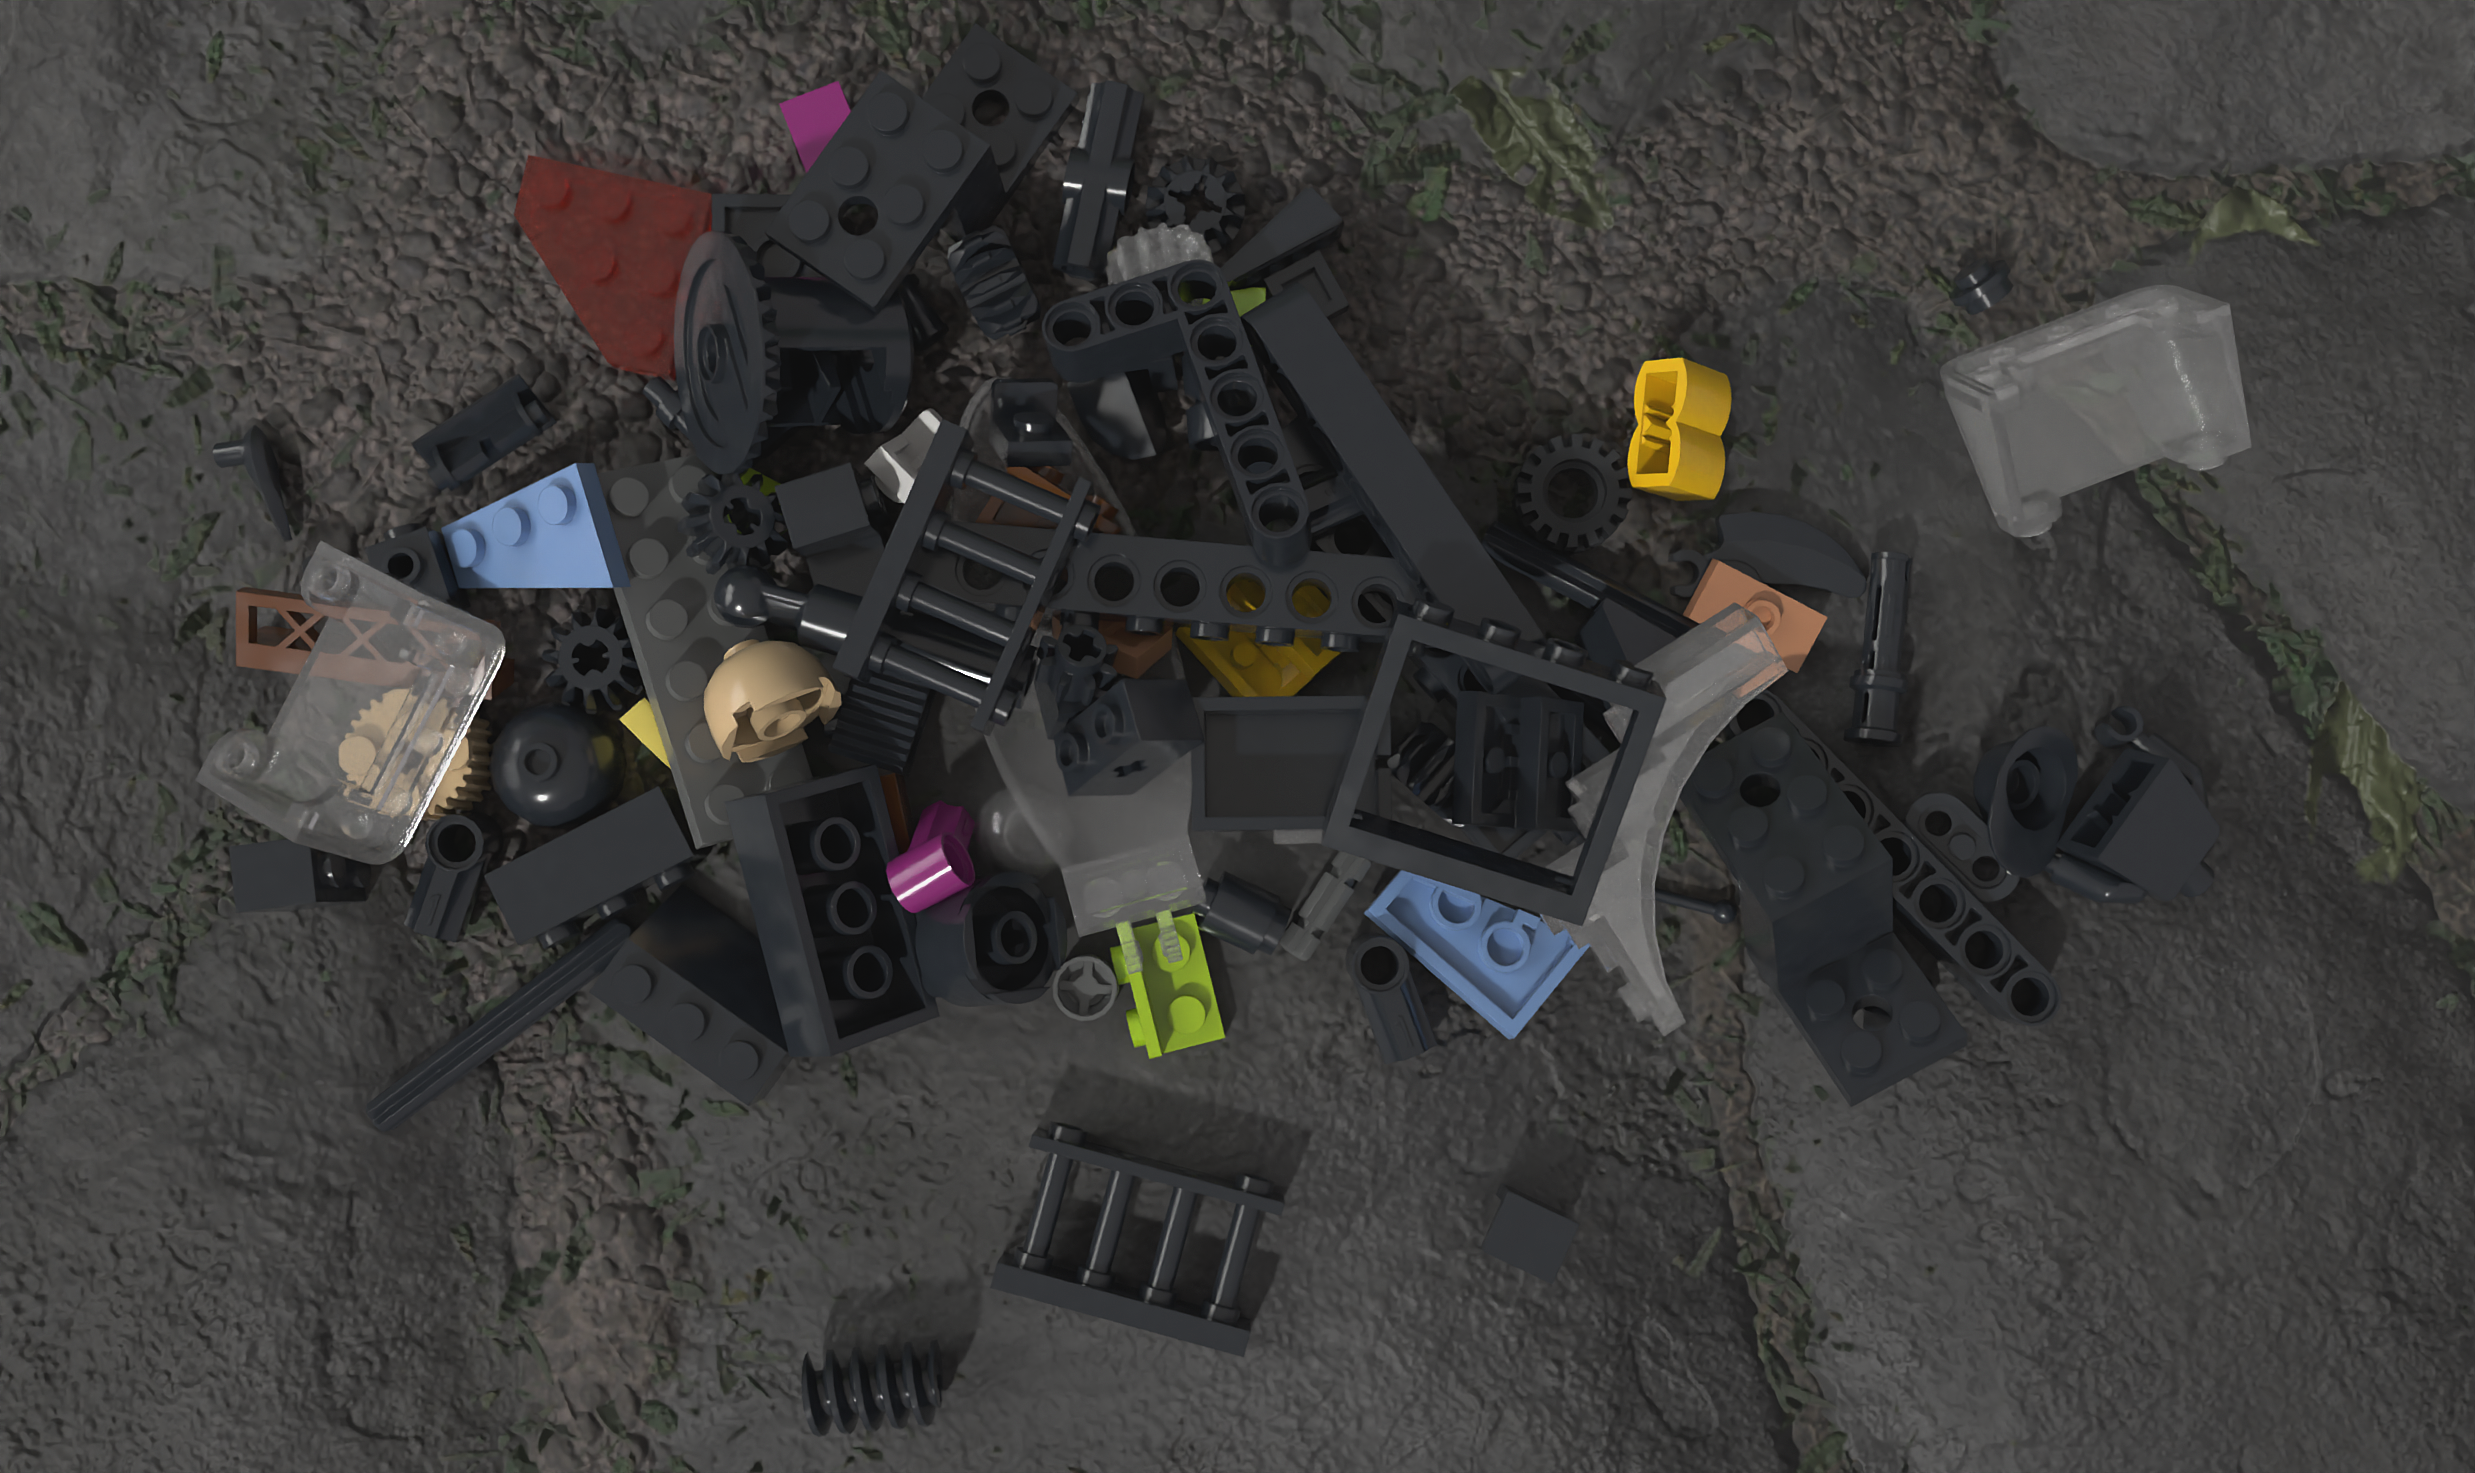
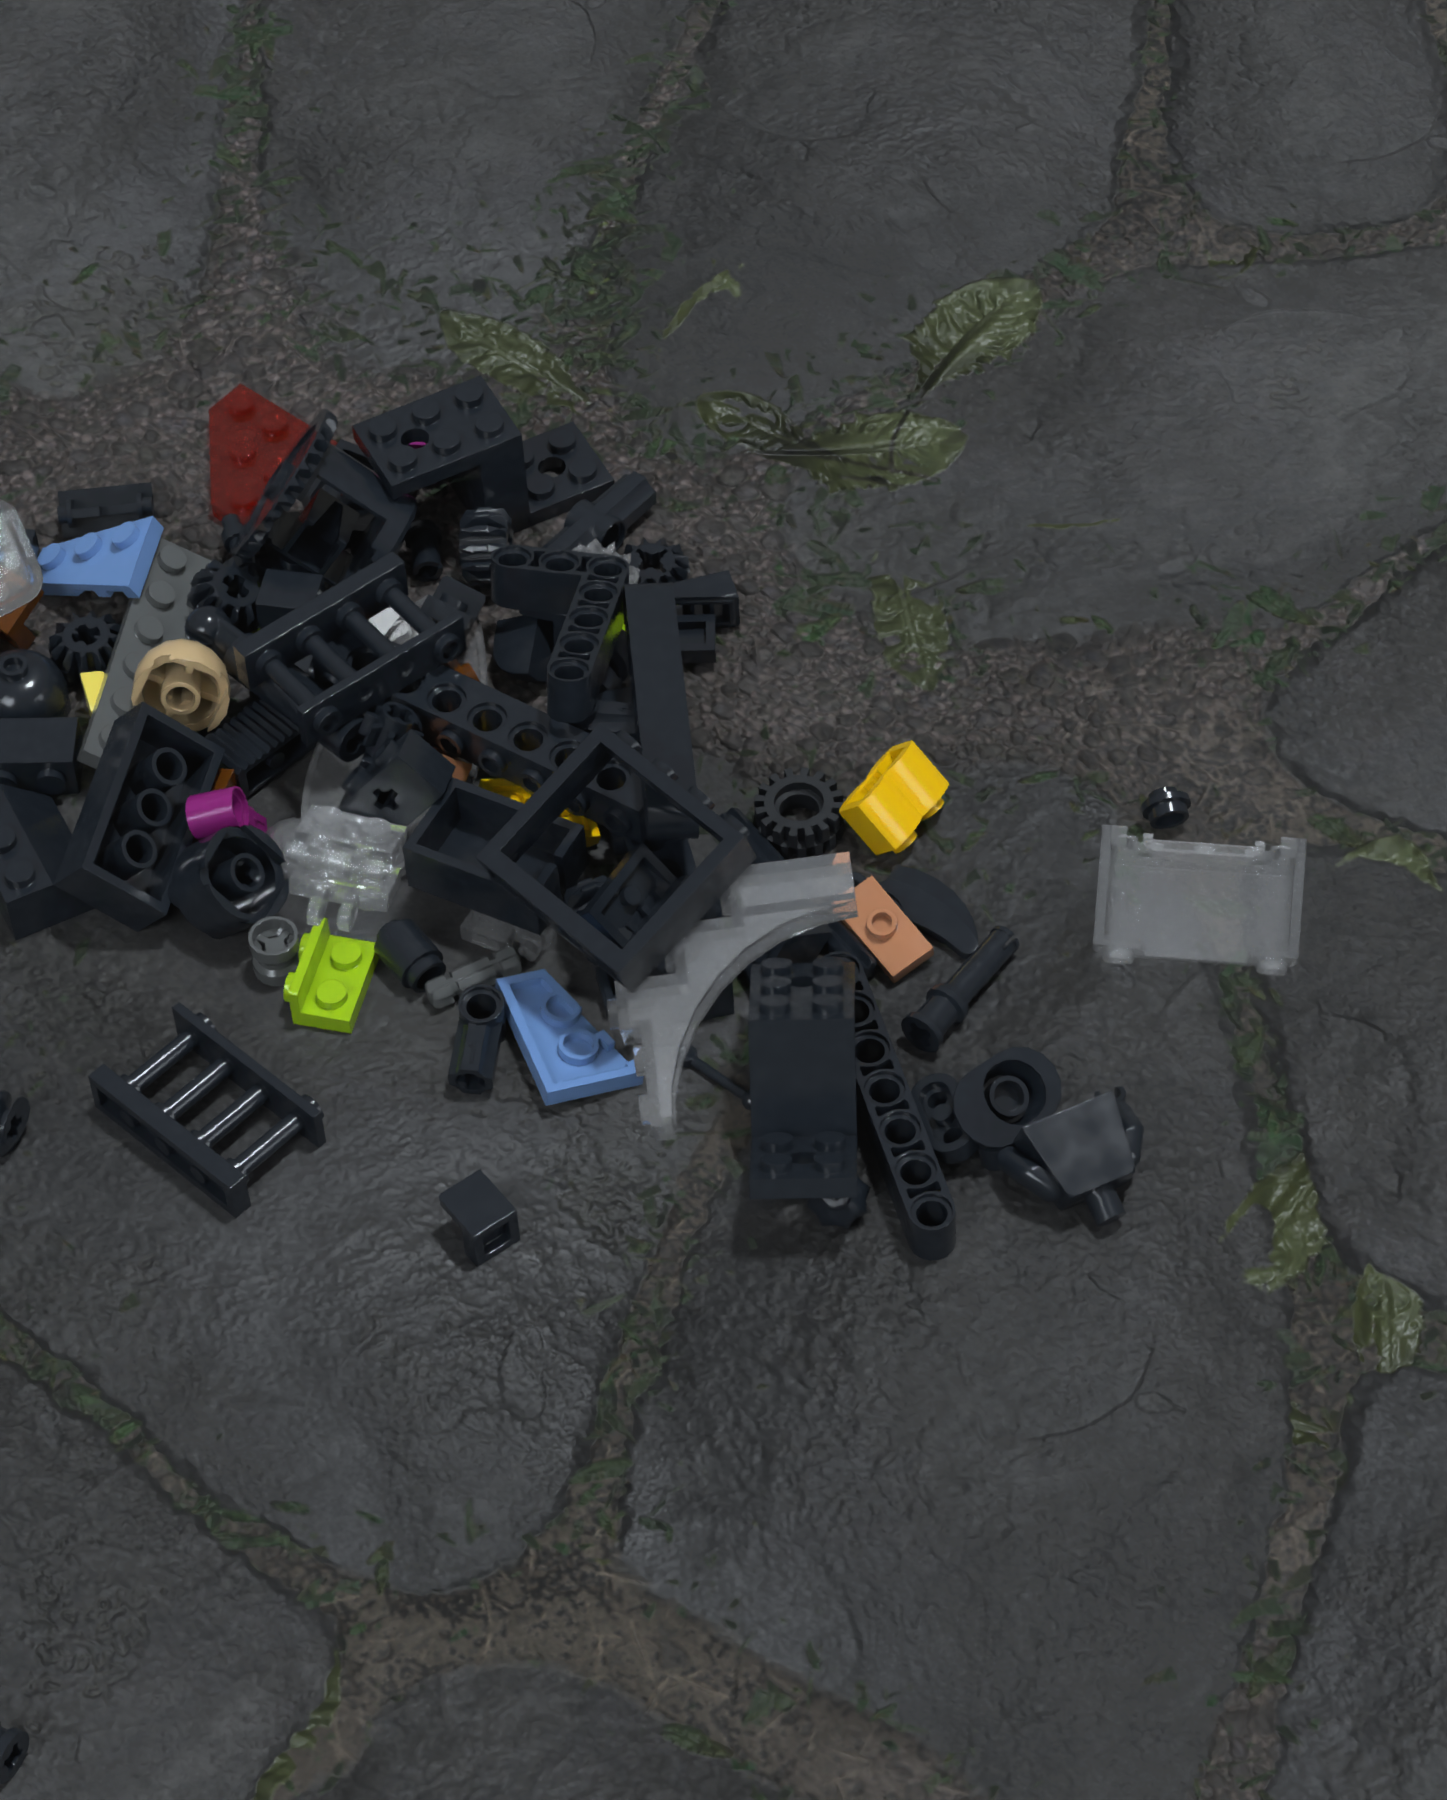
camera: 35 degrees right, 35 degrees down
none -> clear plate [283,804,407,882]

